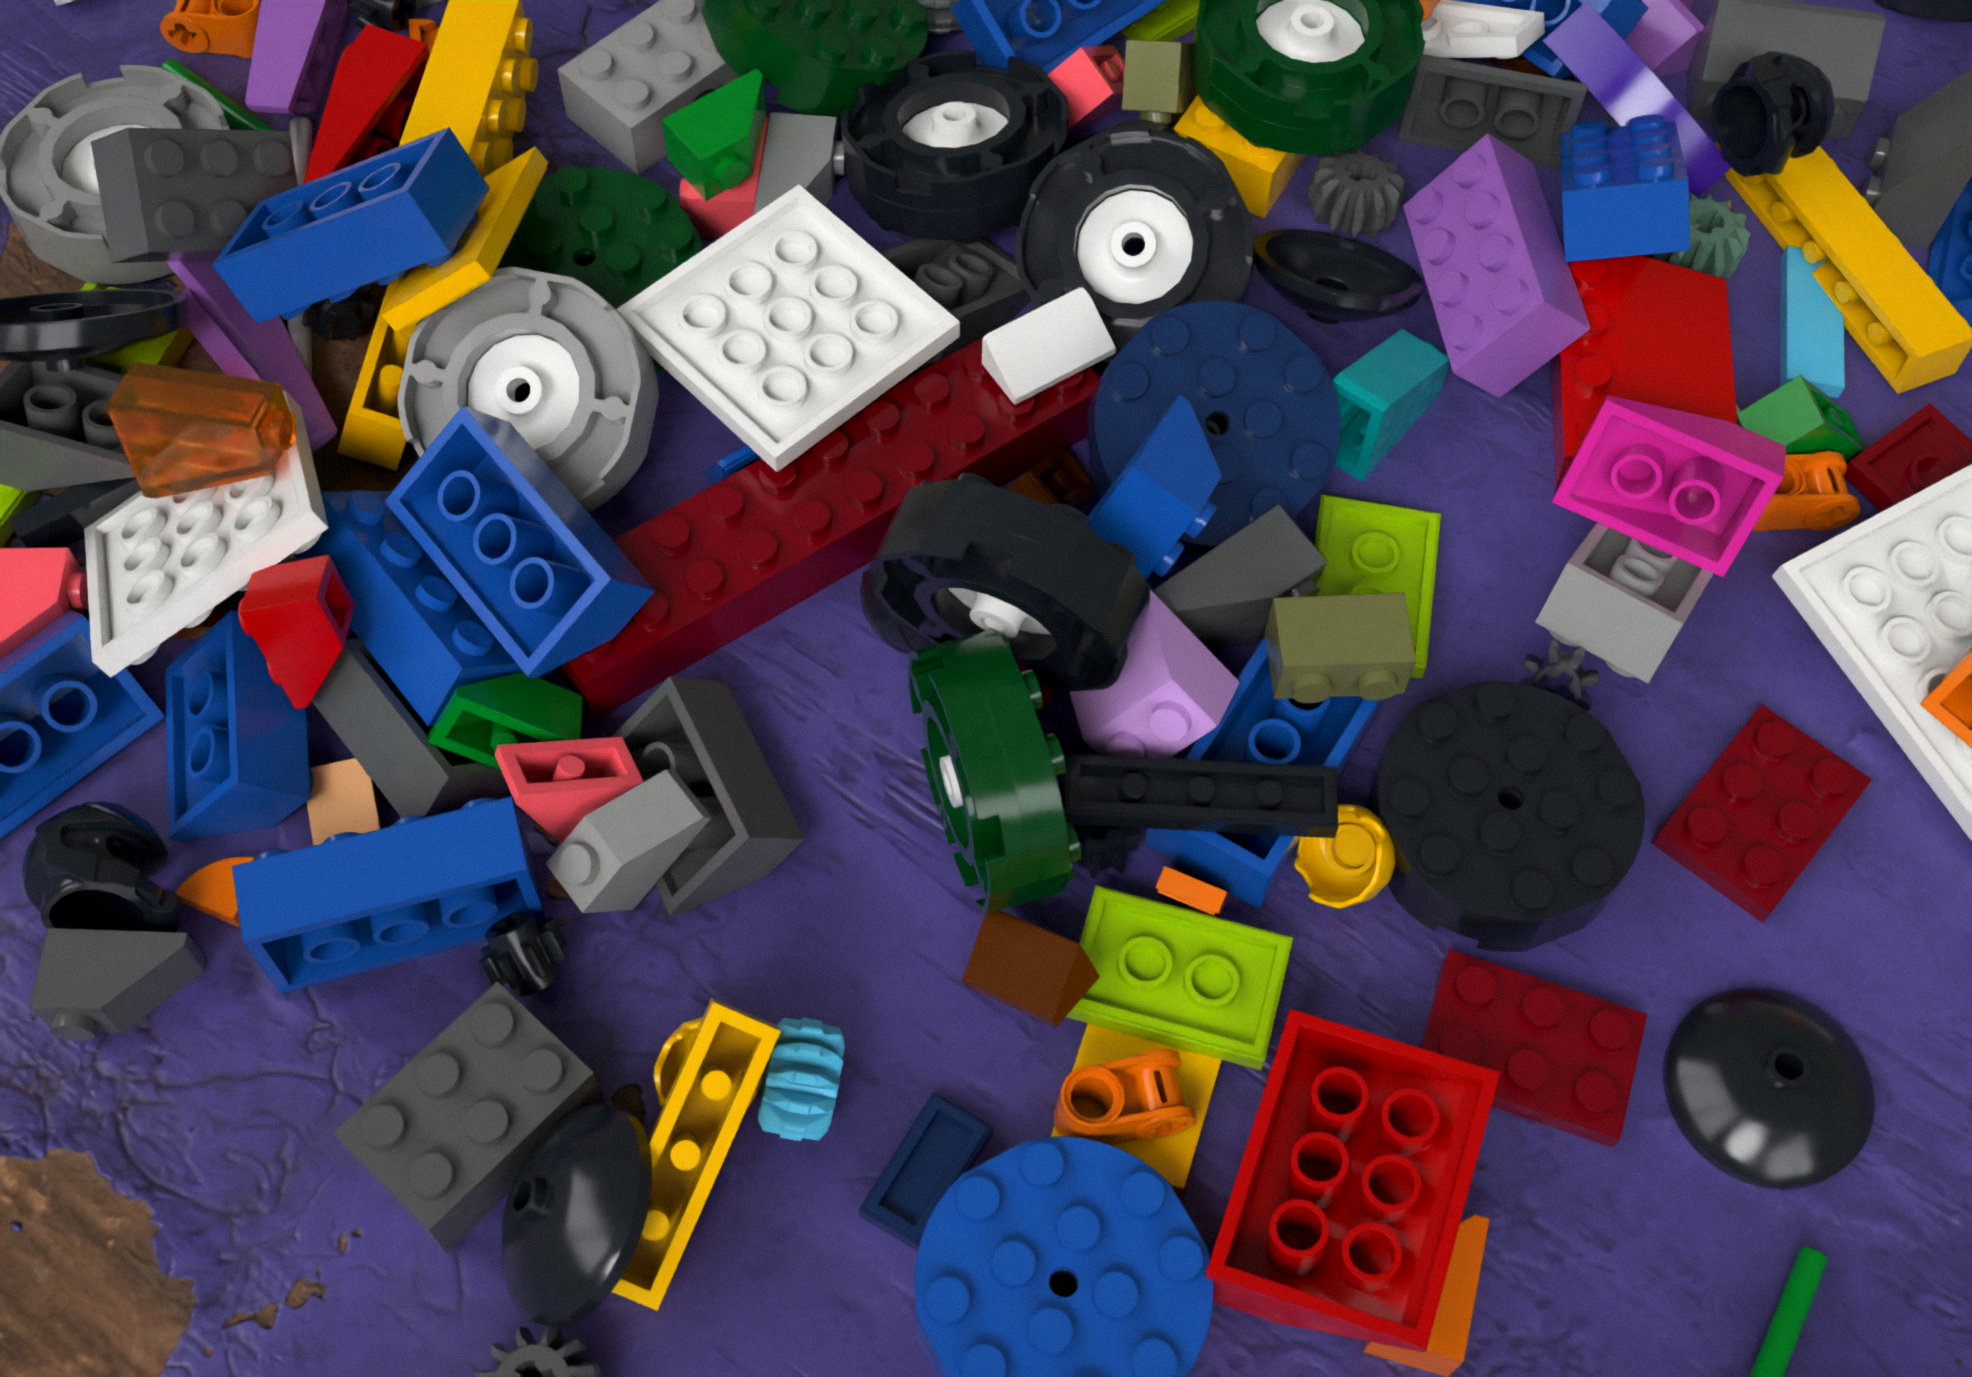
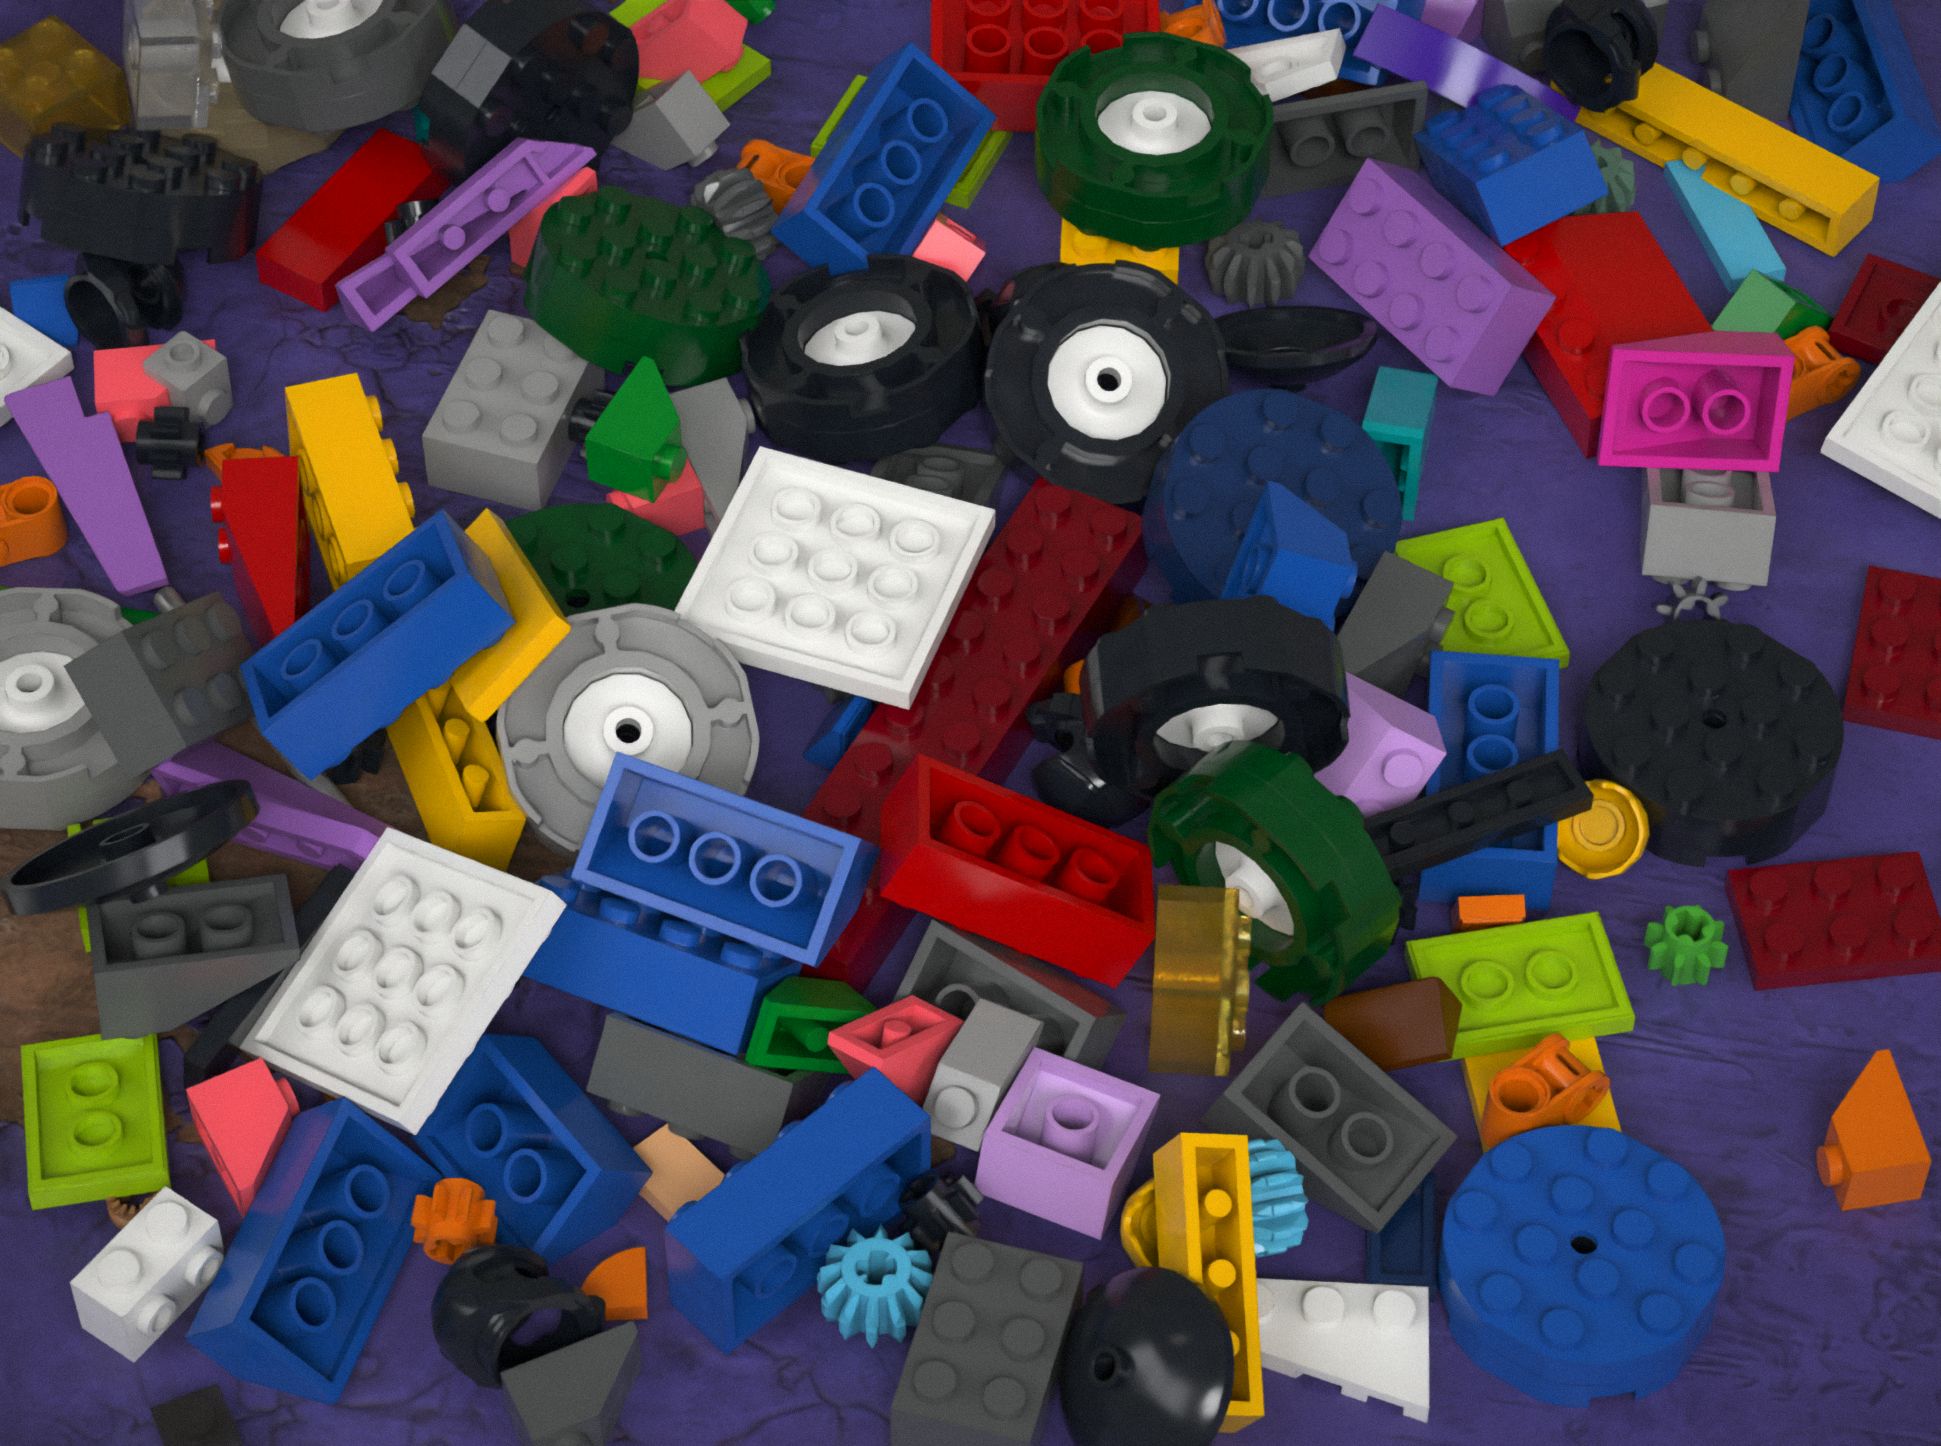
camera: 25 degrees left, 10 degrees down
clear orange slope [106,362,297,499] -> none
red slope [238,555,355,709] -> none
white slope [982,287,1116,405] -> none
olive brick [1122,40,1198,123] -> none
red slope [1205,1009,1500,1353] -> none
olive brick [1264,593,1416,703] -> none
none -> orange gear [410,1178,498,1265]
none -> medium azure gear [817,1224,933,1349]
none -> red brick [879,753,1155,989]
none -> lavender slope [974,1047,1161,1240]
none -> clear yellow brick [1148,884,1252,1077]
none -> dark grey slope [1199,1001,1458,1234]
none -> white wing [1256,1278,1429,1423]
none -> bright green gear [1644,904,1729,986]

